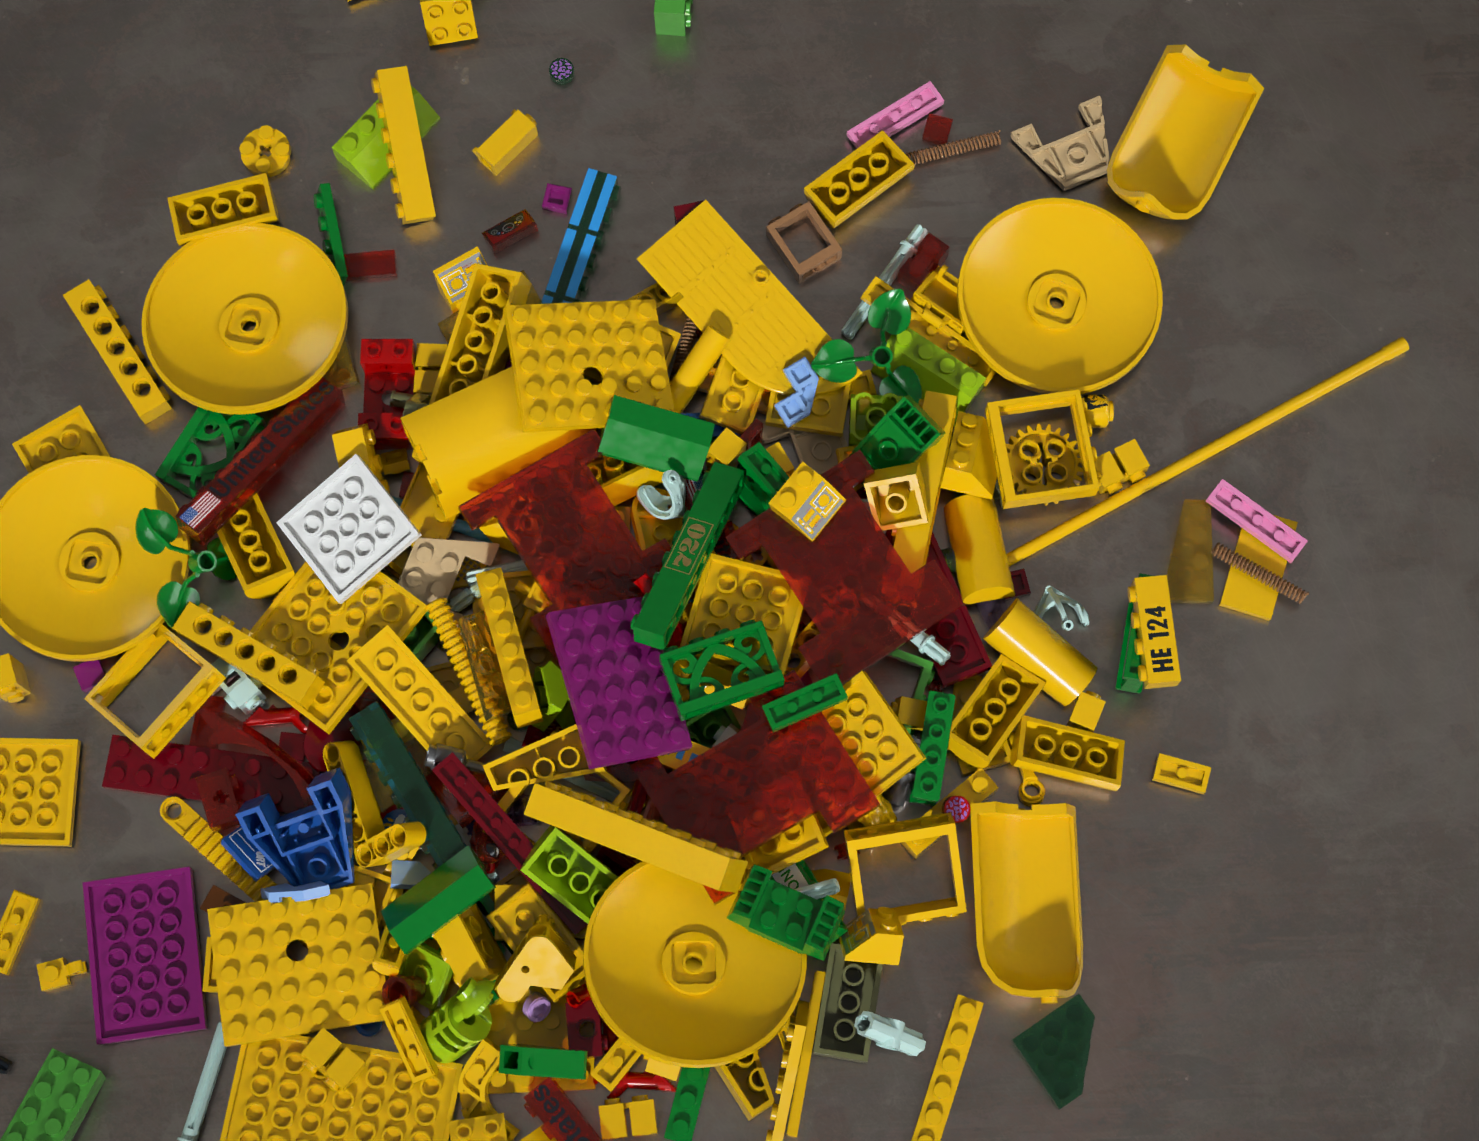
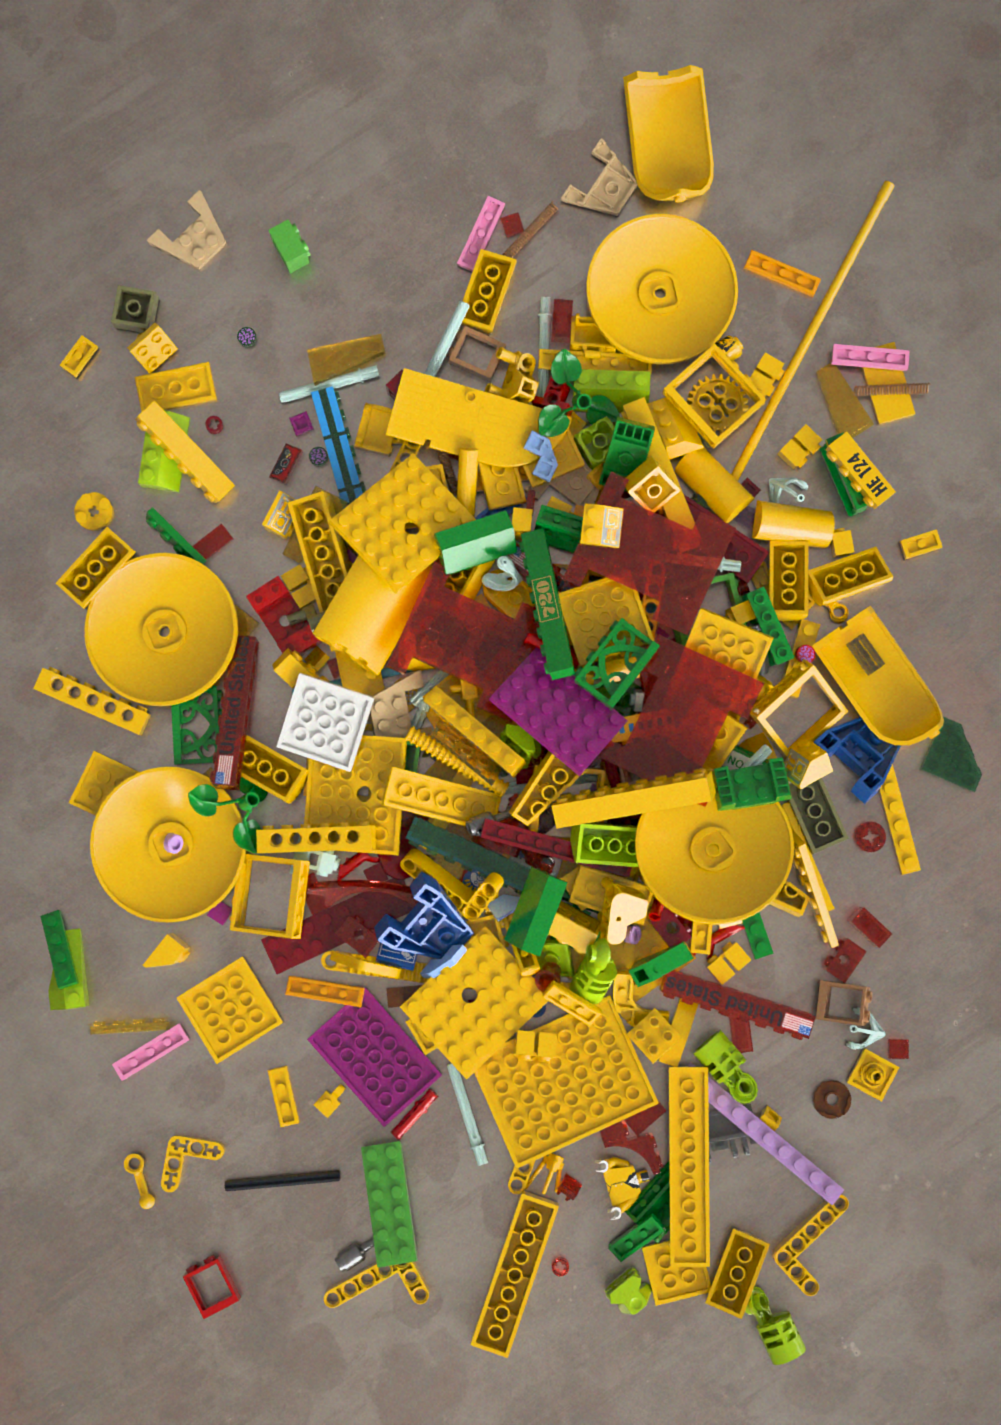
camera: 40 degrees left, 10 degrees up
yellow brick [472,109,538,176] -> none
green plate [762,673,848,732] -> none
light aqua piece [854,1011,926,1056] -> none
none -> yellow tile [134,362,217,412]
none -> lavender tile [164,833,183,854]
none -> dark red bush [205,416,223,434]
none -> light aqua axle [279,365,379,403]
none -> light orange tile [285,976,365,1007]
none -> clear yellow wing [307,334,385,386]
none -> tile [309,447,328,467]
none -> yellow beam [329,950,402,979]
none -> yellow piece [354,403,404,457]
none -> red pin [391,1088,439,1140]
none -> light aqua axle [424,301,469,377]
none -> yellow piece [484,347,539,404]
none -> red tile [531,376,573,417]
none -> light orange tile [744,250,821,297]
none -> yellow piece [777,424,823,470]
none -> blue wedge [814,717,901,804]
none -> clear smoke tile [846,633,885,676]
none -> clear red gear [855,822,886,852]

